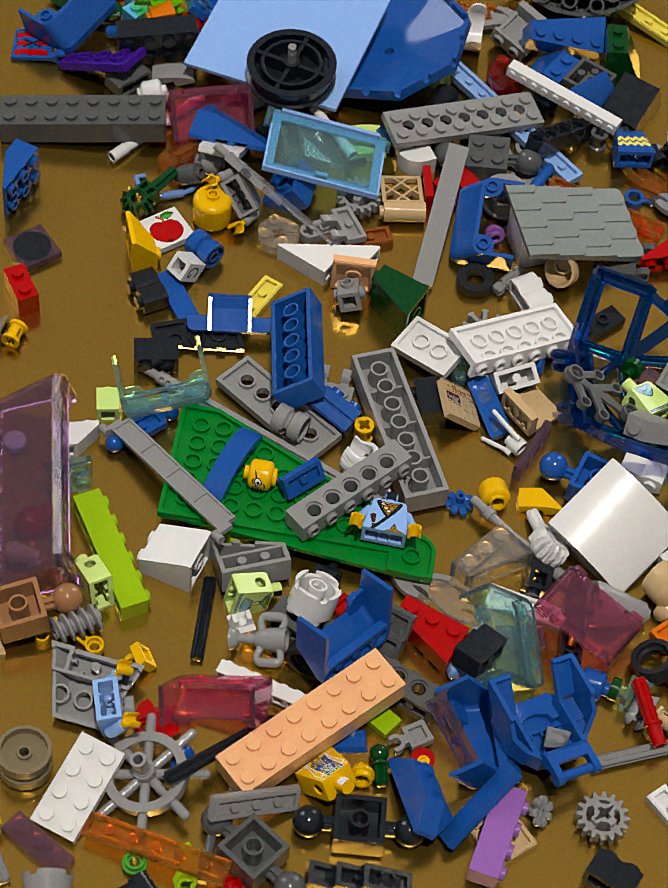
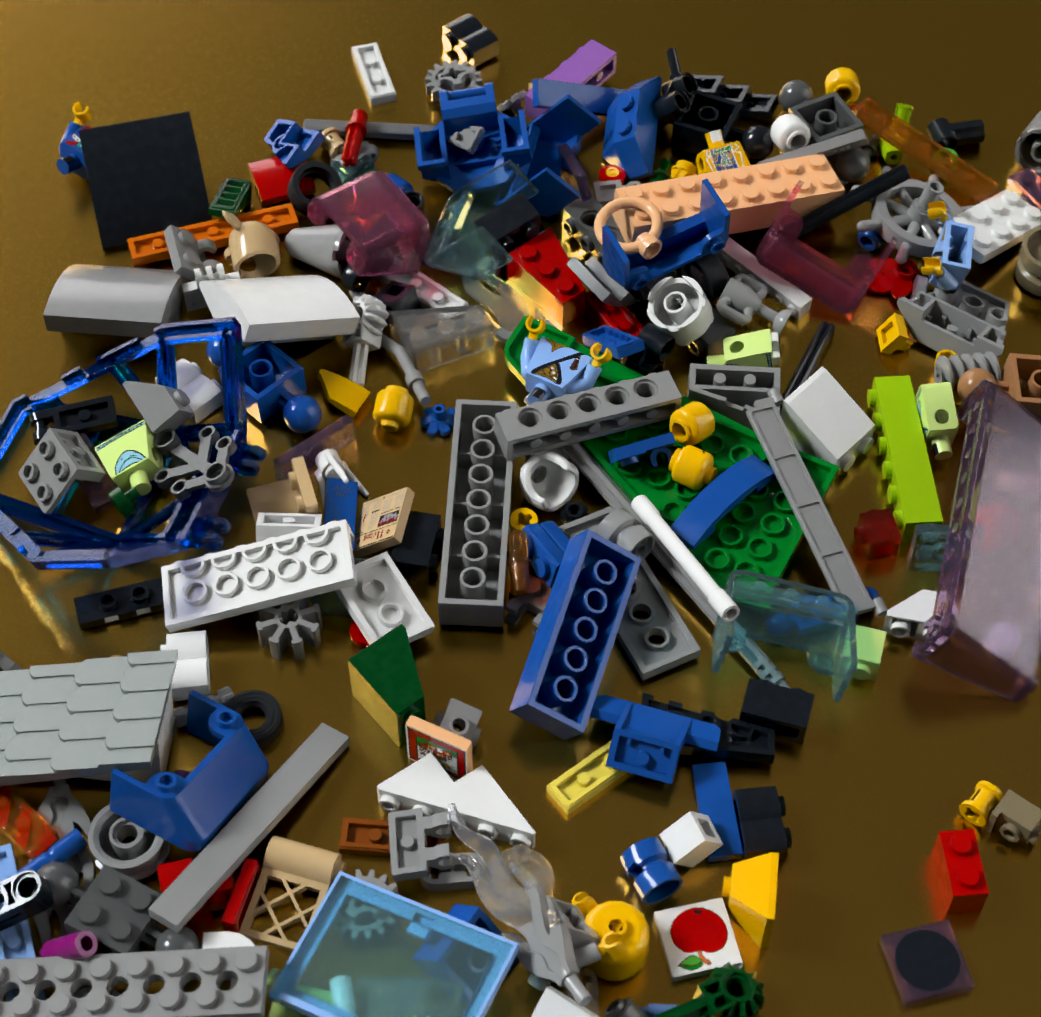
camera: 155 degrees left, 0 degrees up
none -> magenta cylinder [39,930,98,960]
none -> clear orange axle [506,530,532,595]
none -> black plate [559,501,589,525]
none -> blue plate [582,325,645,359]
none -> light nougat piece [594,196,663,260]
none -> white piece [631,495,740,622]
none -> black beam [654,48,698,122]
none -> yellow head [669,401,715,446]
none -> white head [770,114,811,153]
none -> clear red brick [854,508,902,561]

